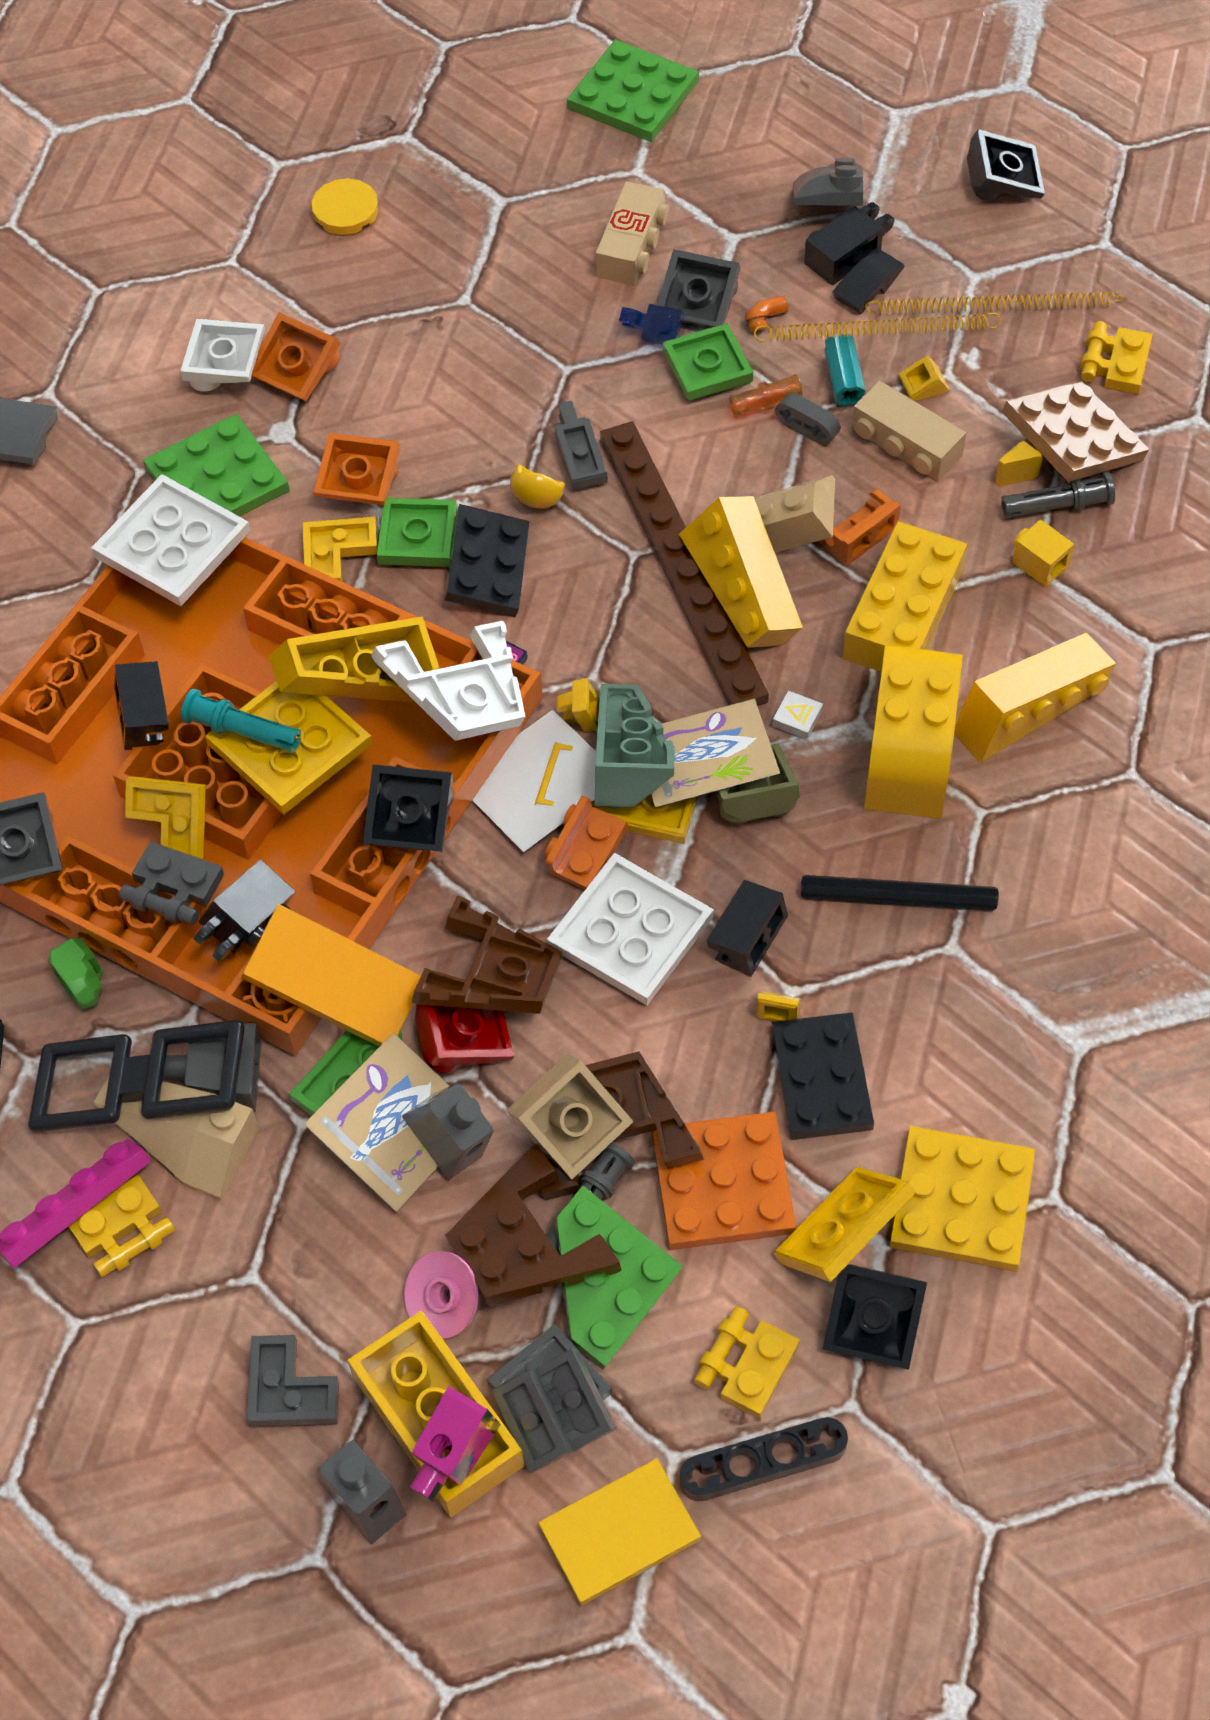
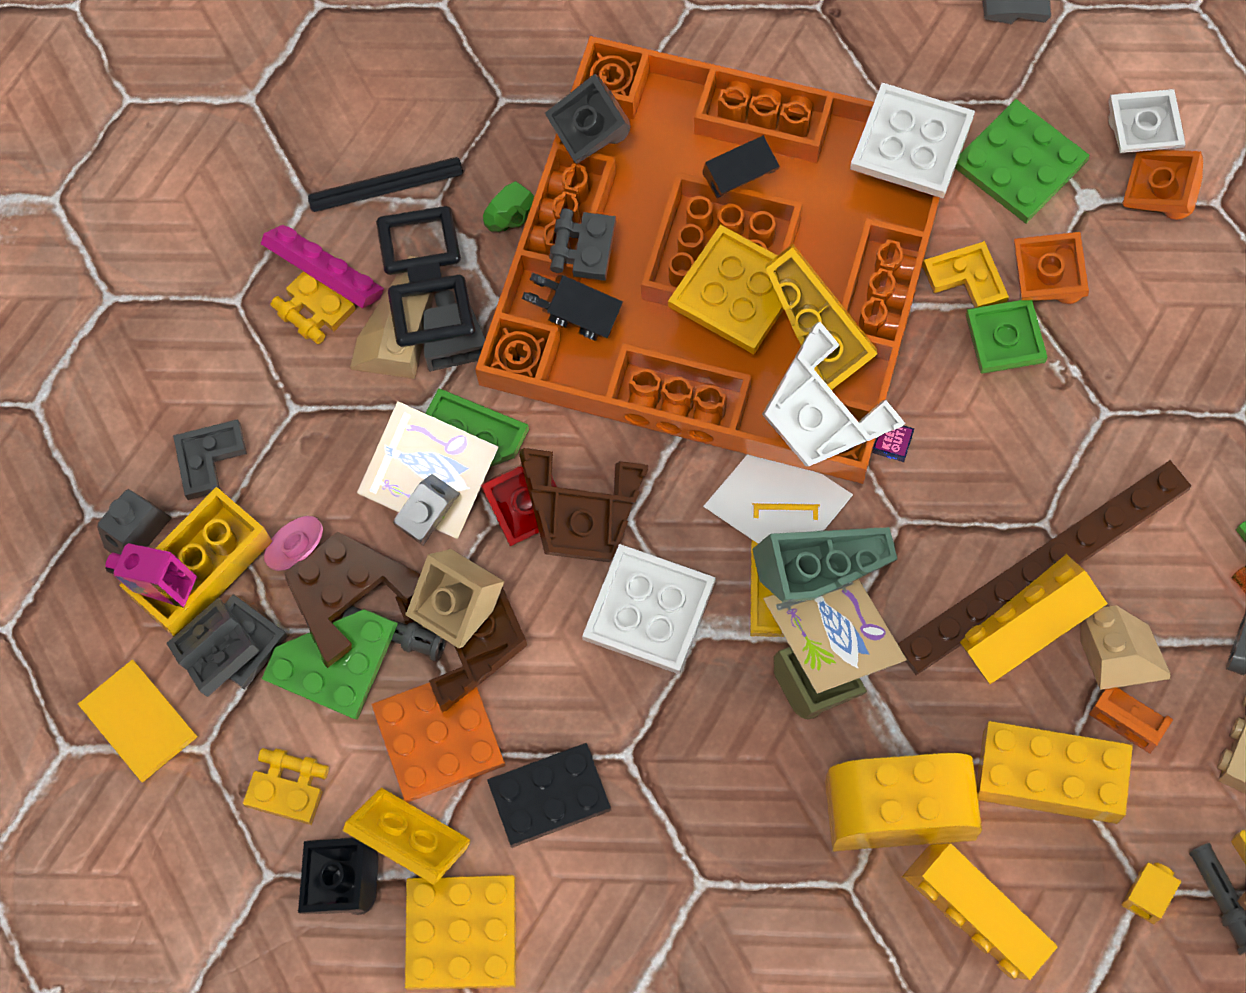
camera: 80 degrees right, 10 degrees up
yellow plate [125,776,206,860] -> none
teal pin [181,688,302,754] -> none
light orange tile [241,904,421,1047] -> none
black slope [363,765,454,853] -> none
black plate [444,504,530,617] -> none
yellow hair [510,464,565,509] -> none
orange bracket [544,795,628,890] -> none
dark grey hinge [554,401,608,490] -> none
yellow tile [557,678,600,733] -> none
black beam [679,1417,848,1501] -> none
black hinge [706,880,788,977] -> none
yellow slope [756,991,801,1022] -> none
white tile [772,691,823,740] -> none
black axle [801,875,999,910] -> none

